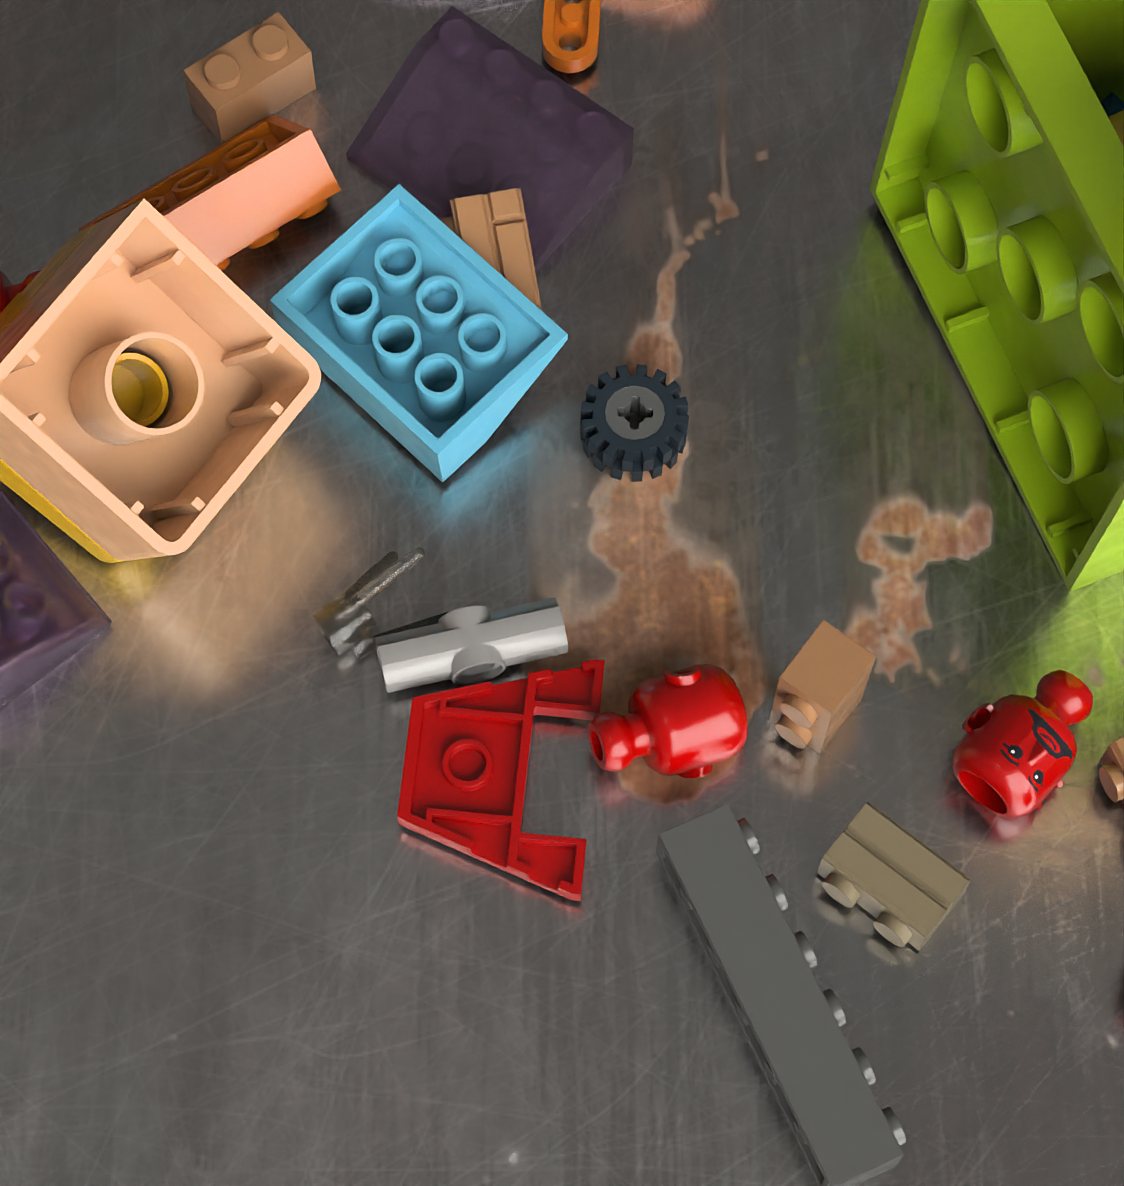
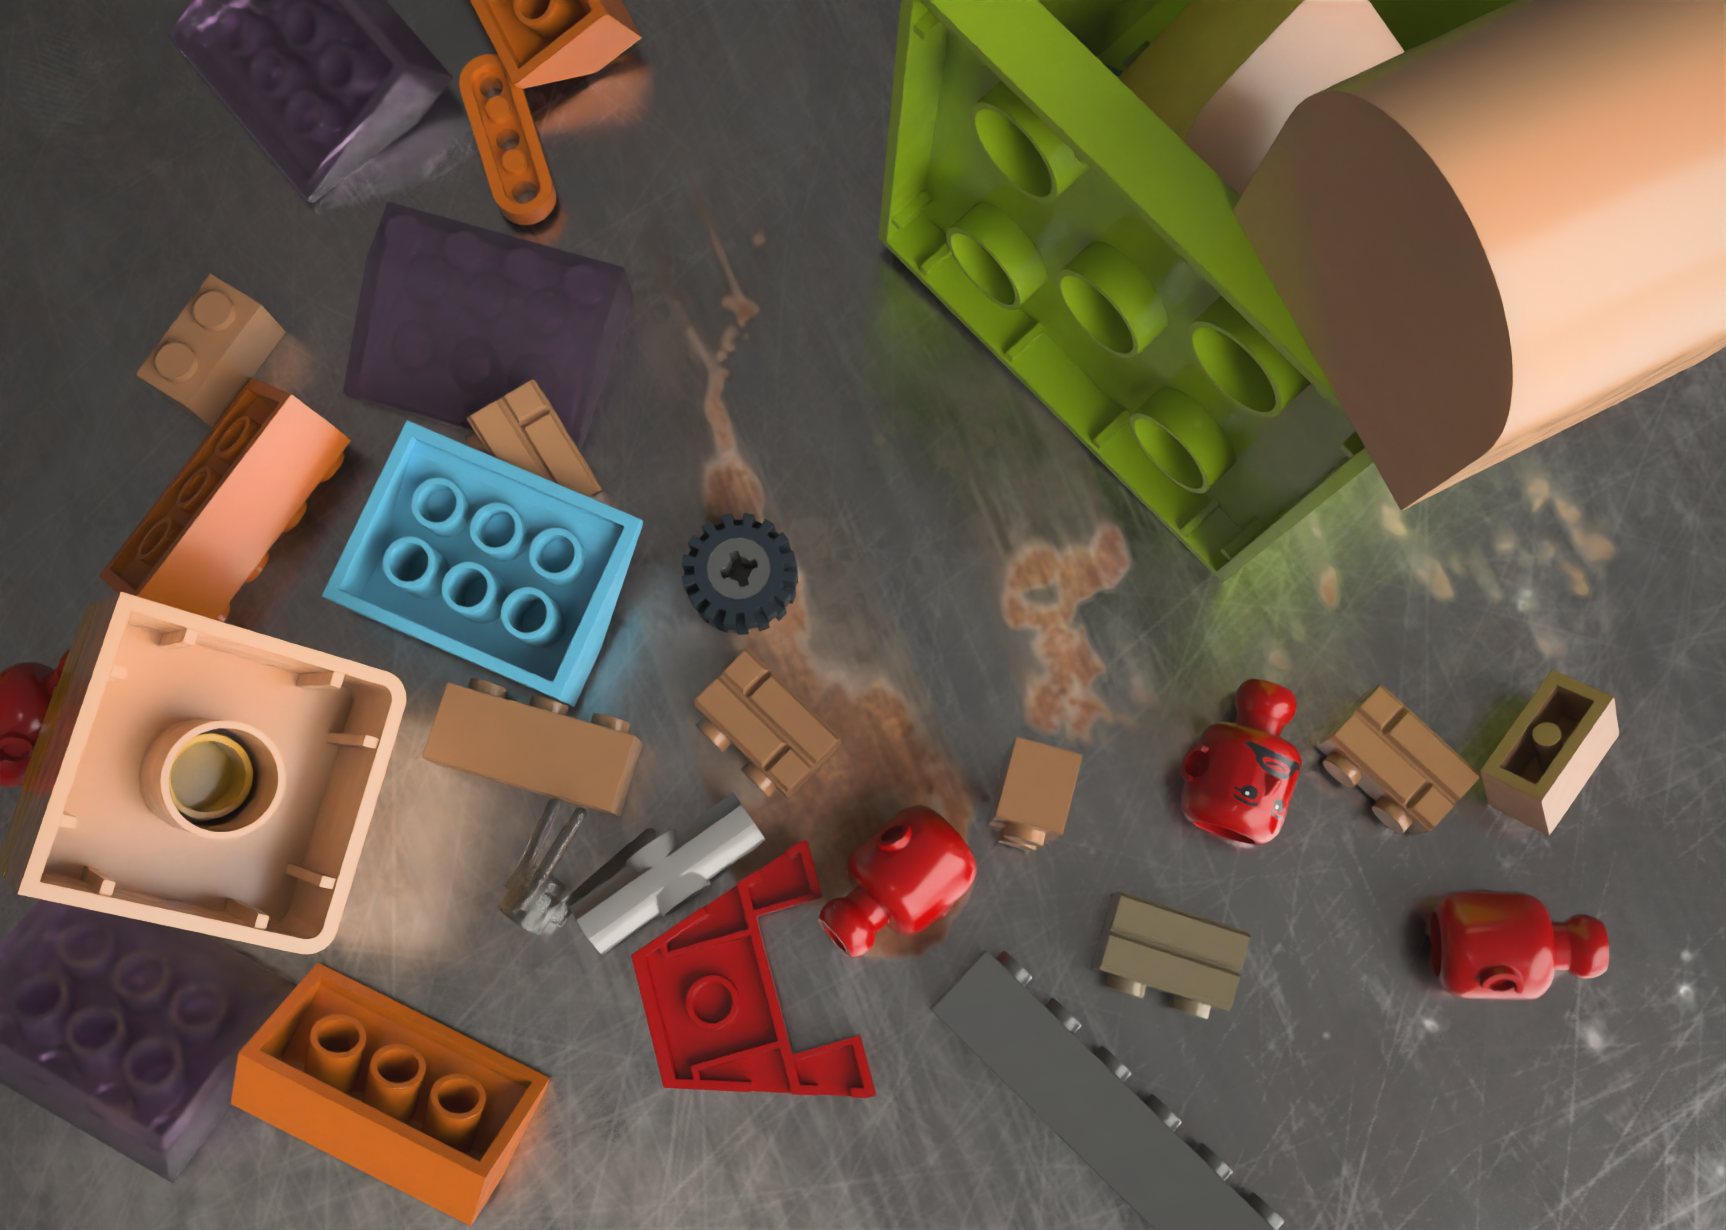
camera: 20 degrees left, 10 degrees up
none -> orange slope [231,962,550,1226]
none -> medium nougat brick [422,678,643,817]
none -> medium nougat brick [693,648,842,799]

